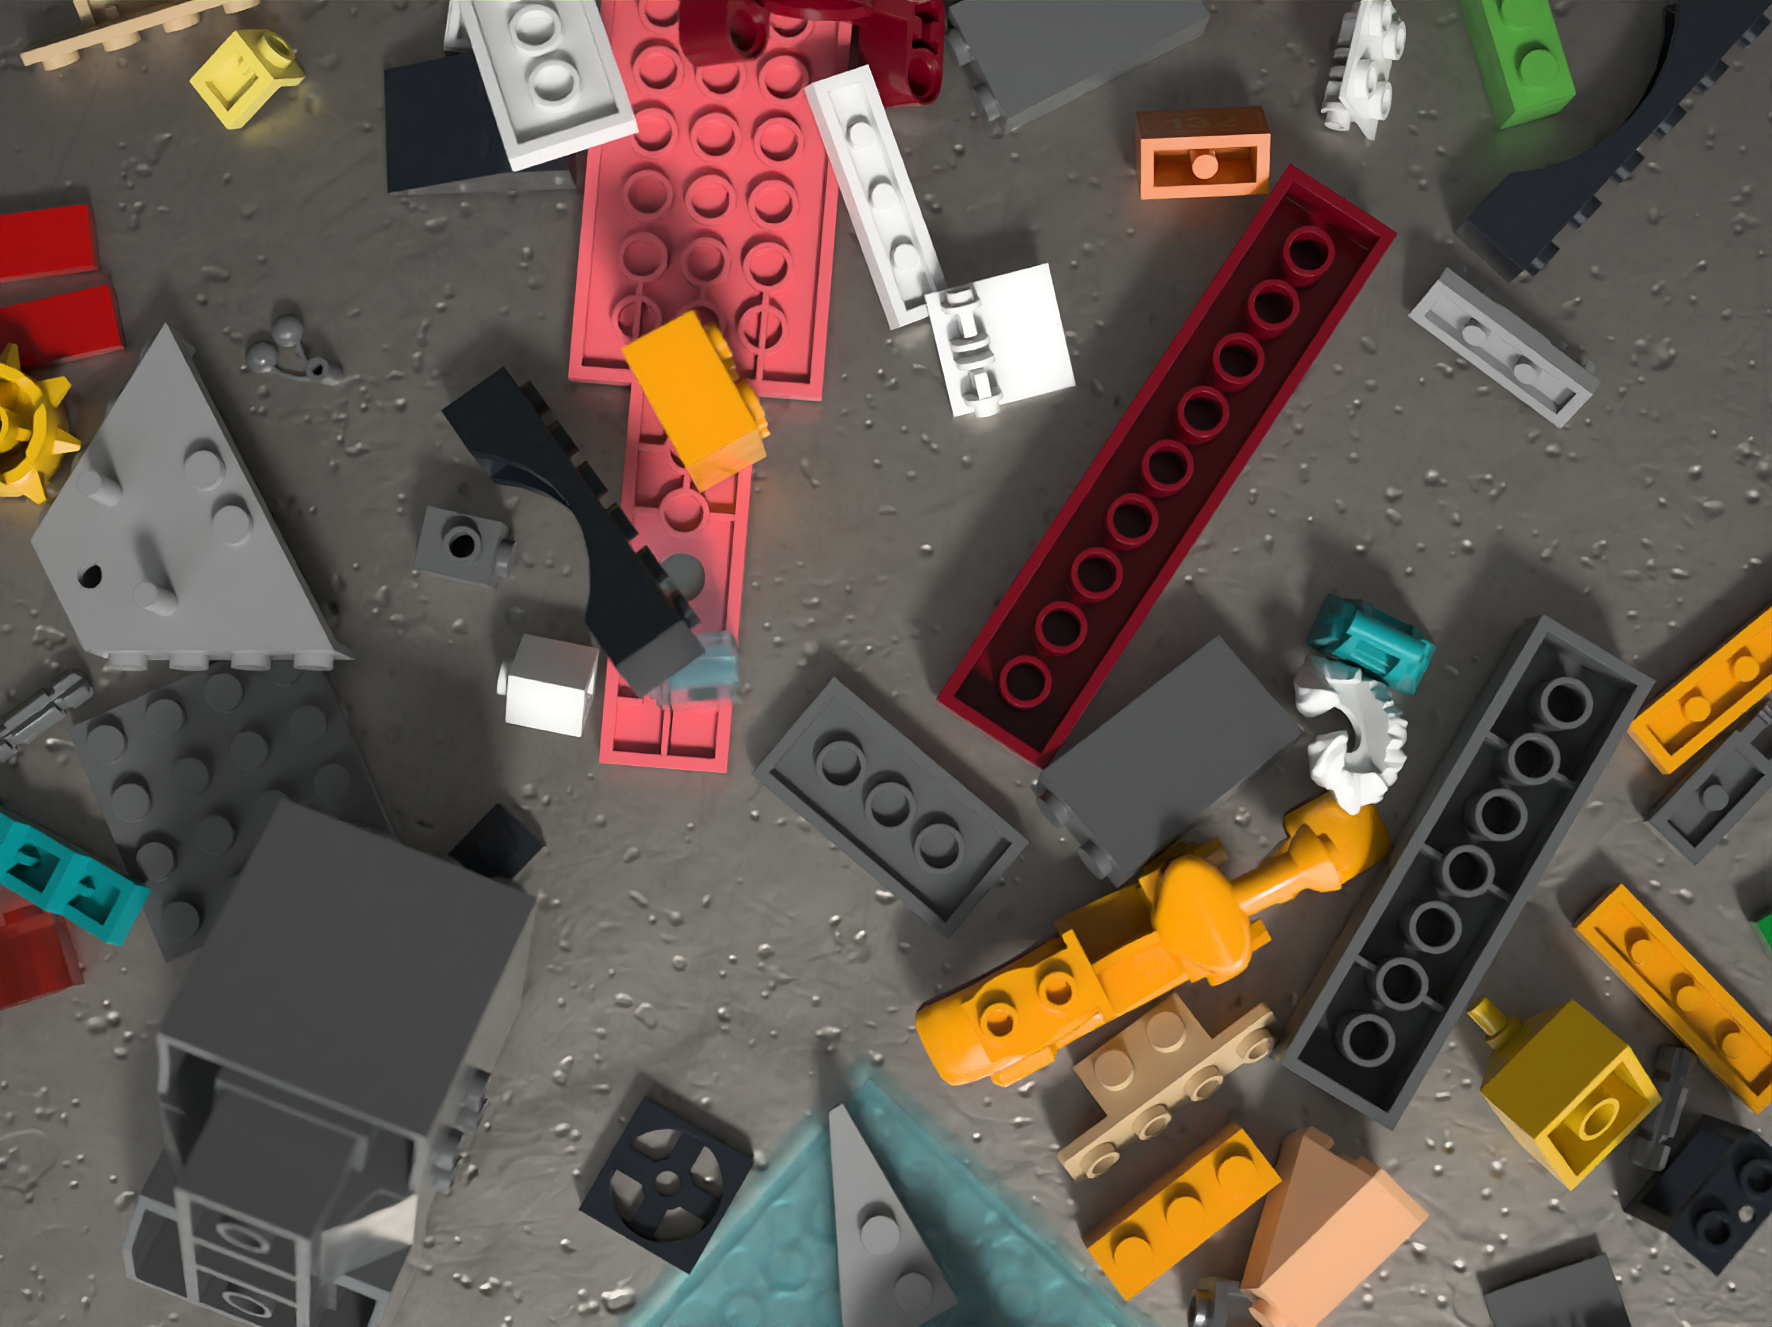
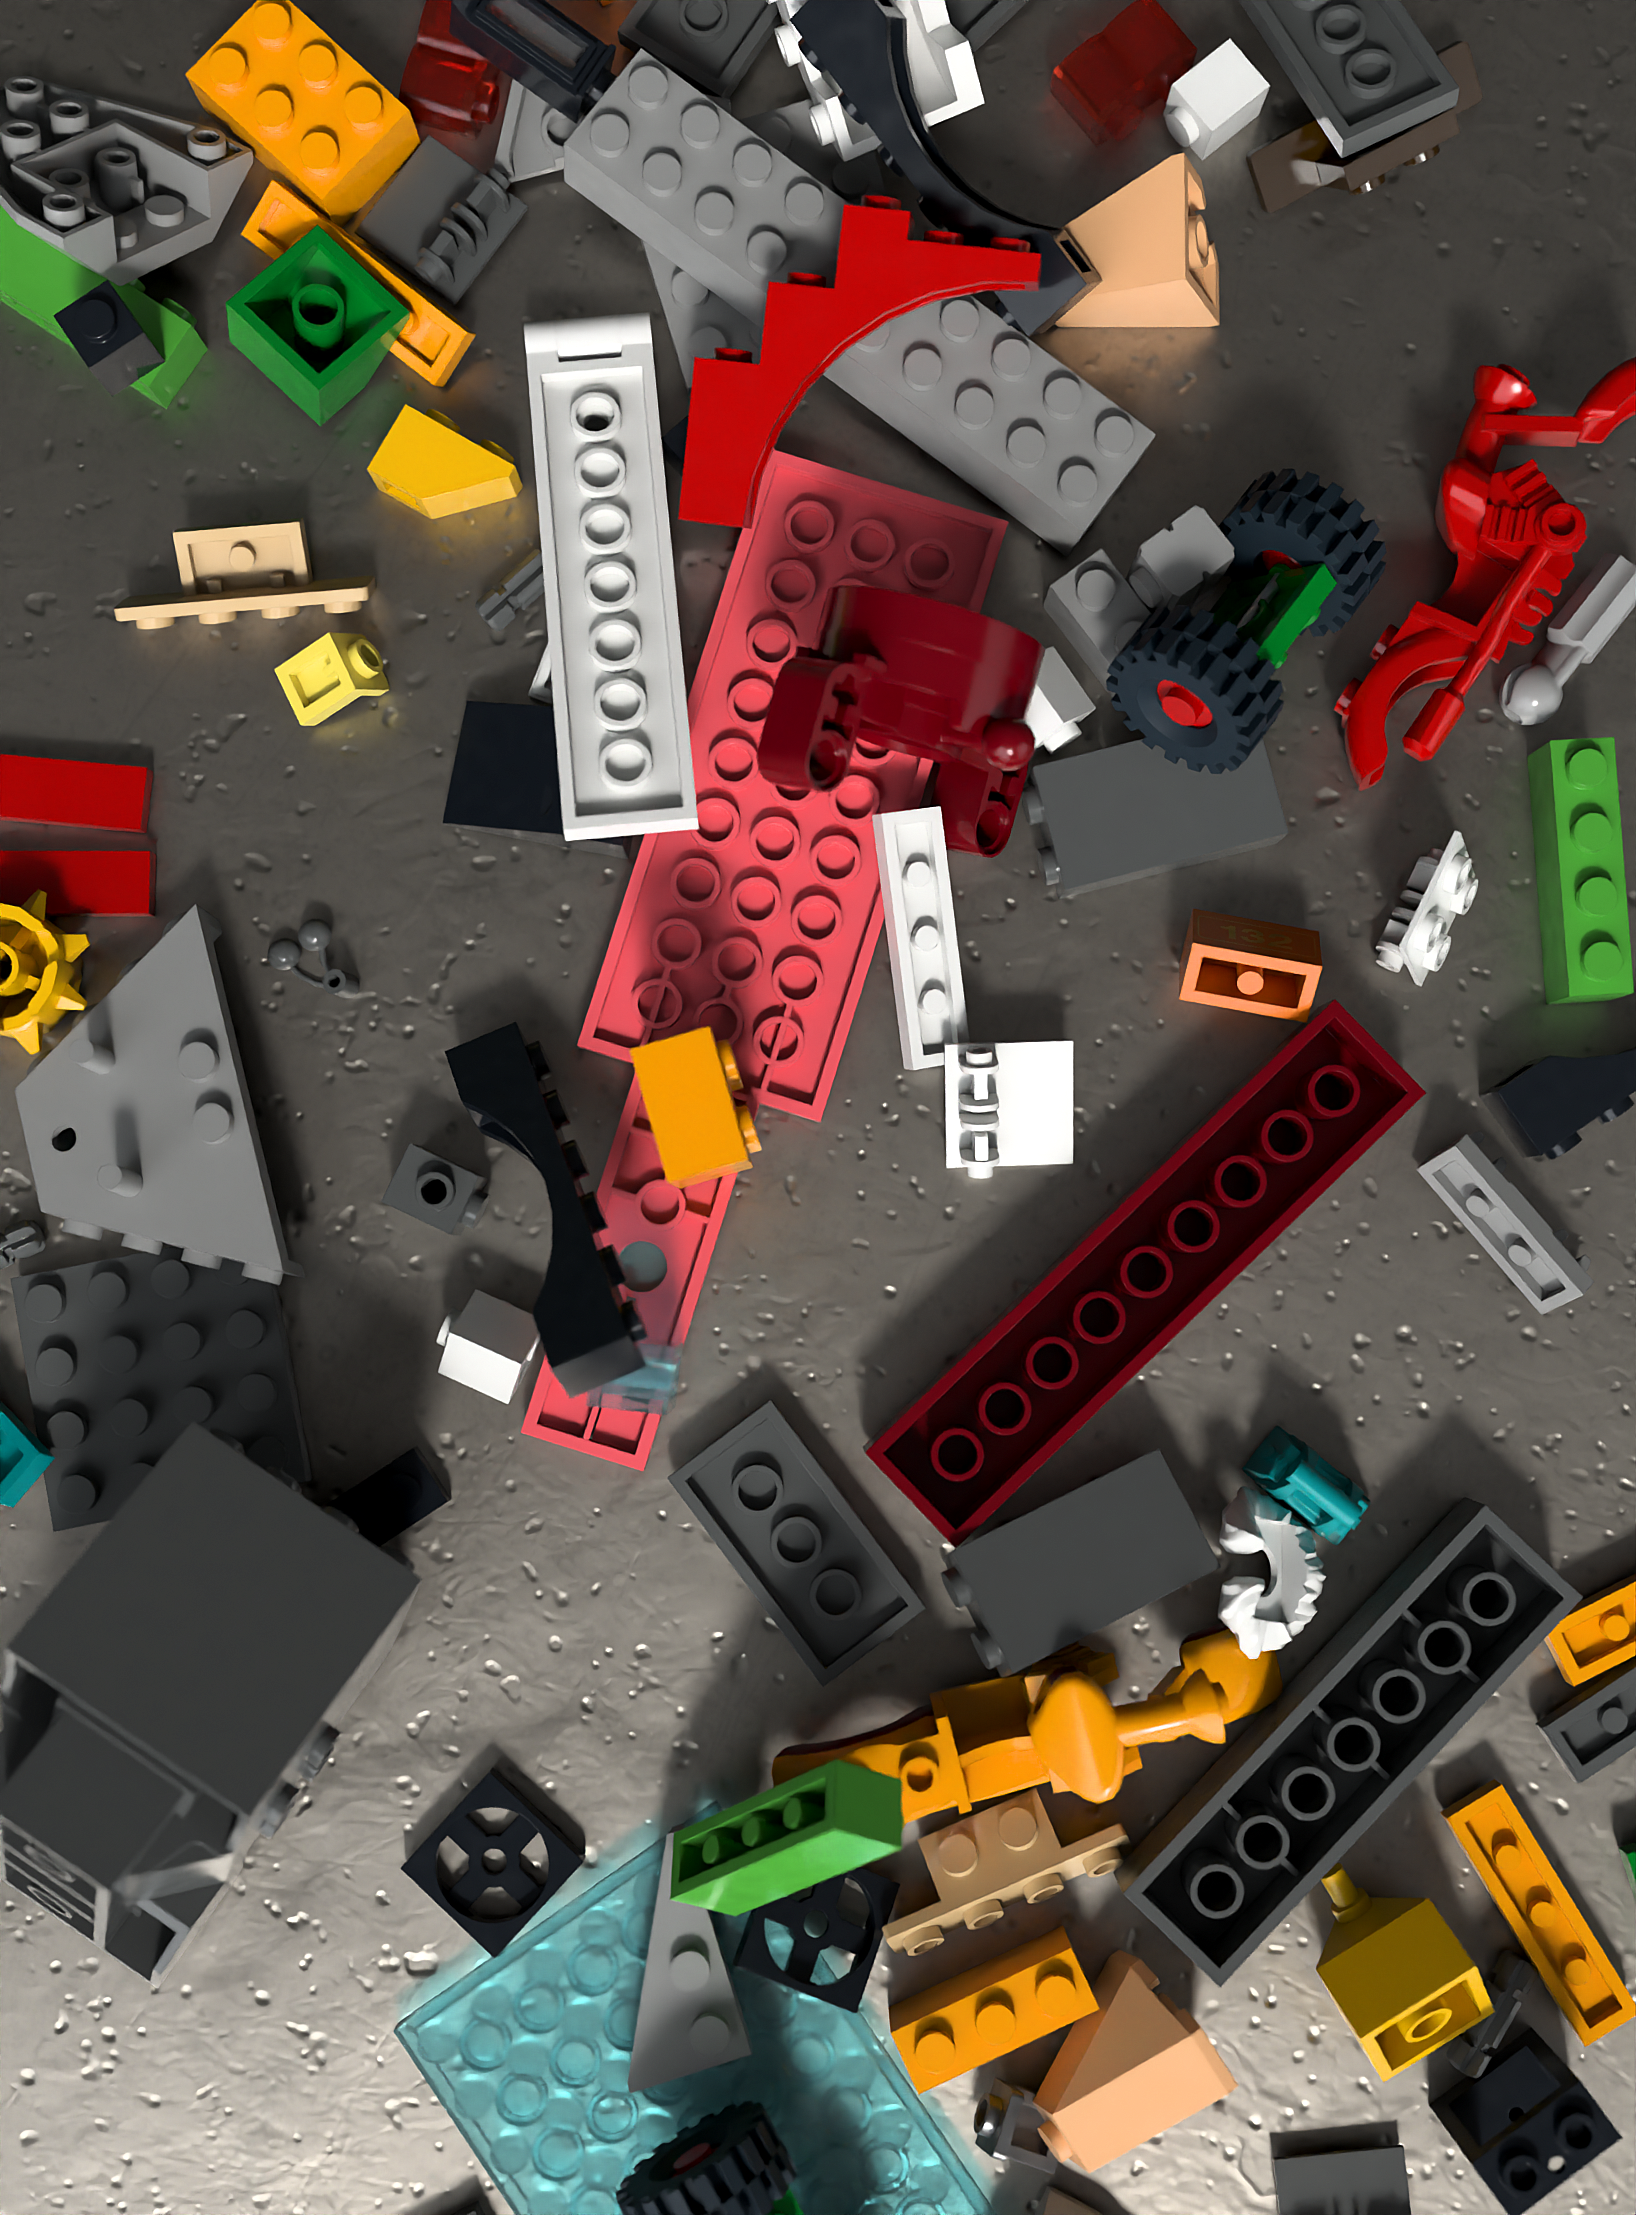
camera: 15 degrees right, 0 degrees up
none -> bright green brick [670,1759,904,1916]
none -> black piece [732,1867,900,2014]

